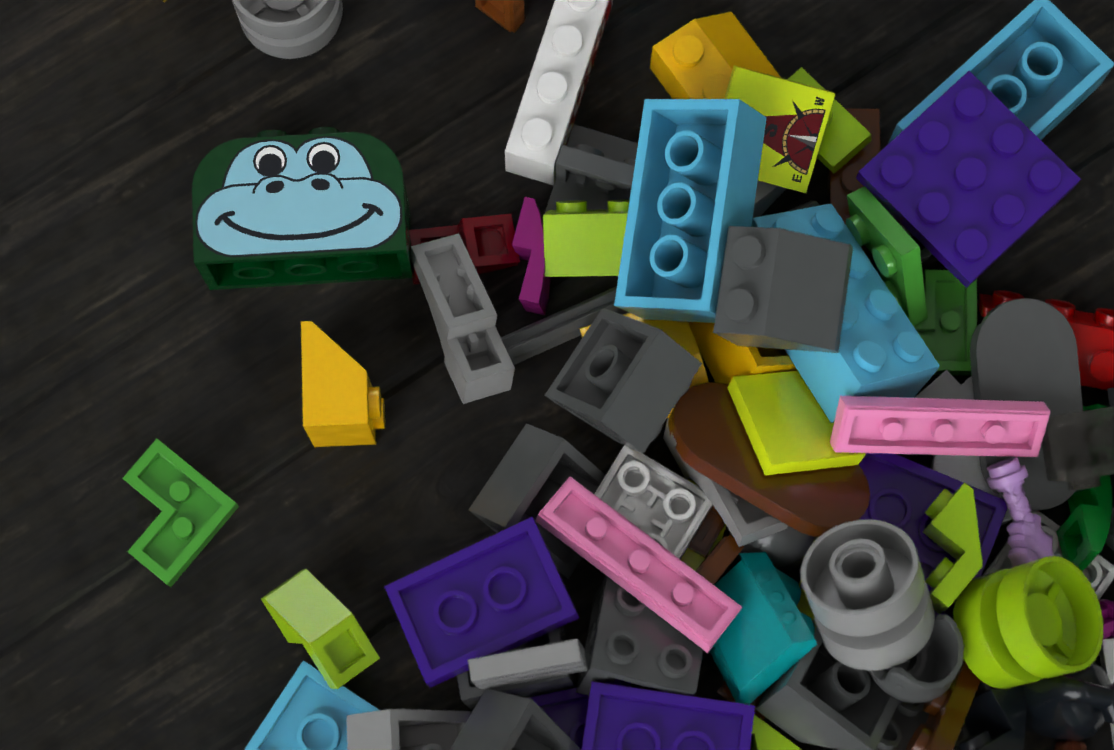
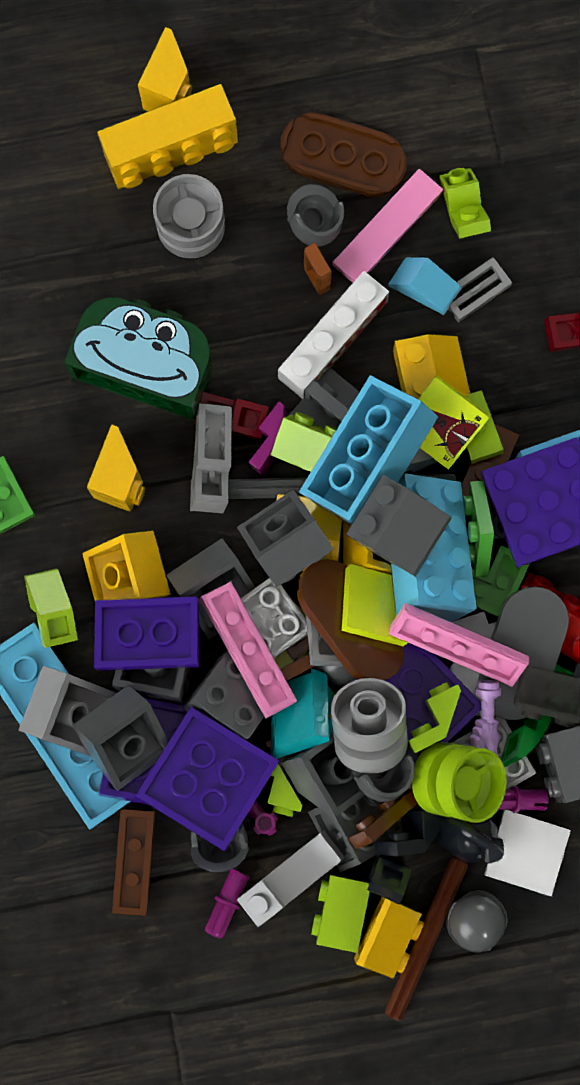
camera: 25 degrees right, 5 degrees up
light grey tile [468,639,588,691] -> none
none -> yellow slope [82,531,171,600]

